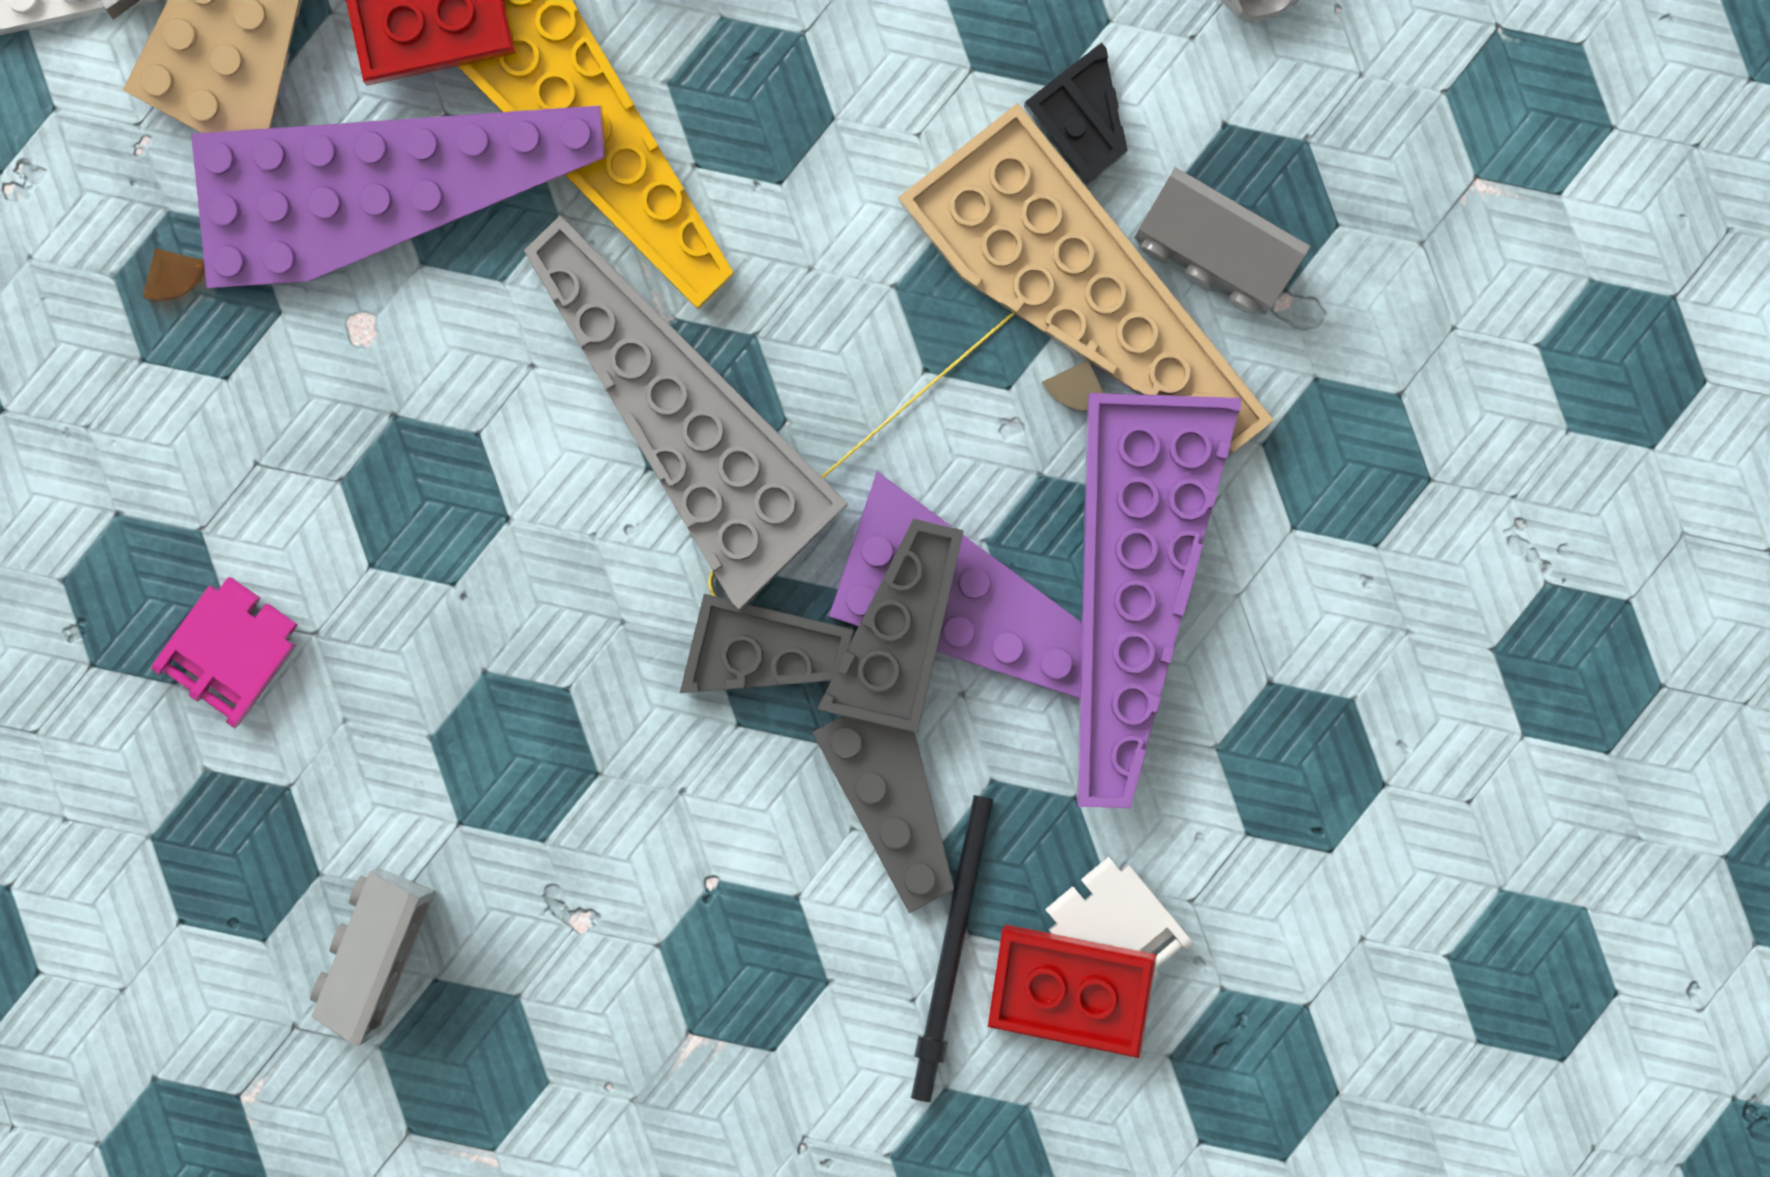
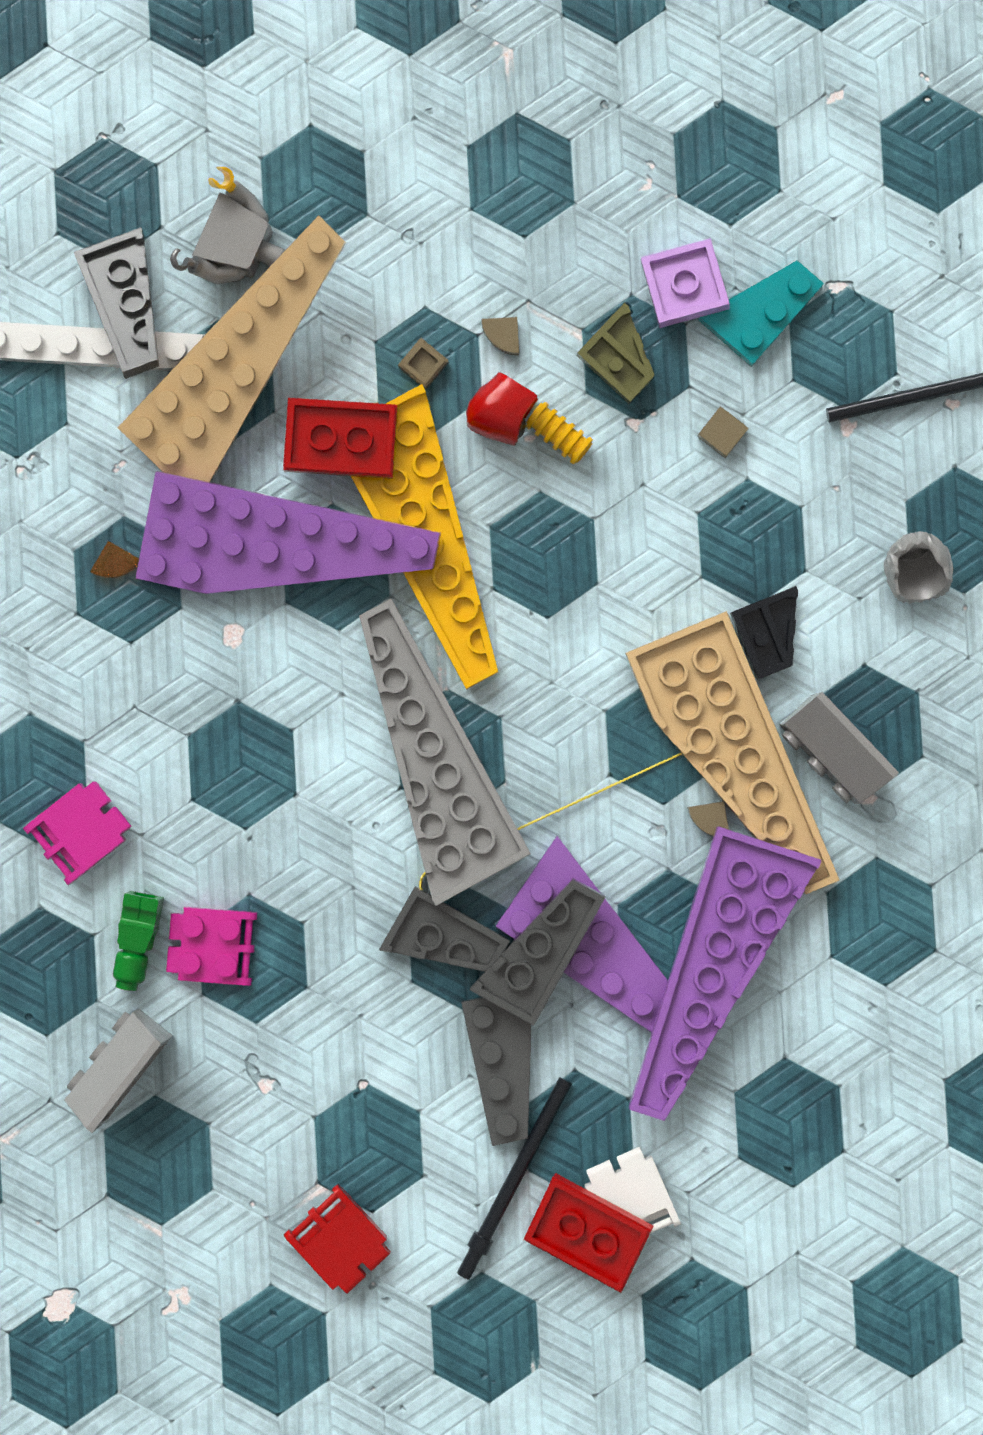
camera: 20 degrees right, 0 degrees up
none -> green piece [113,891,164,991]
none -> dark pink plate [166,907,257,986]
none -> red plate [283,1184,391,1294]

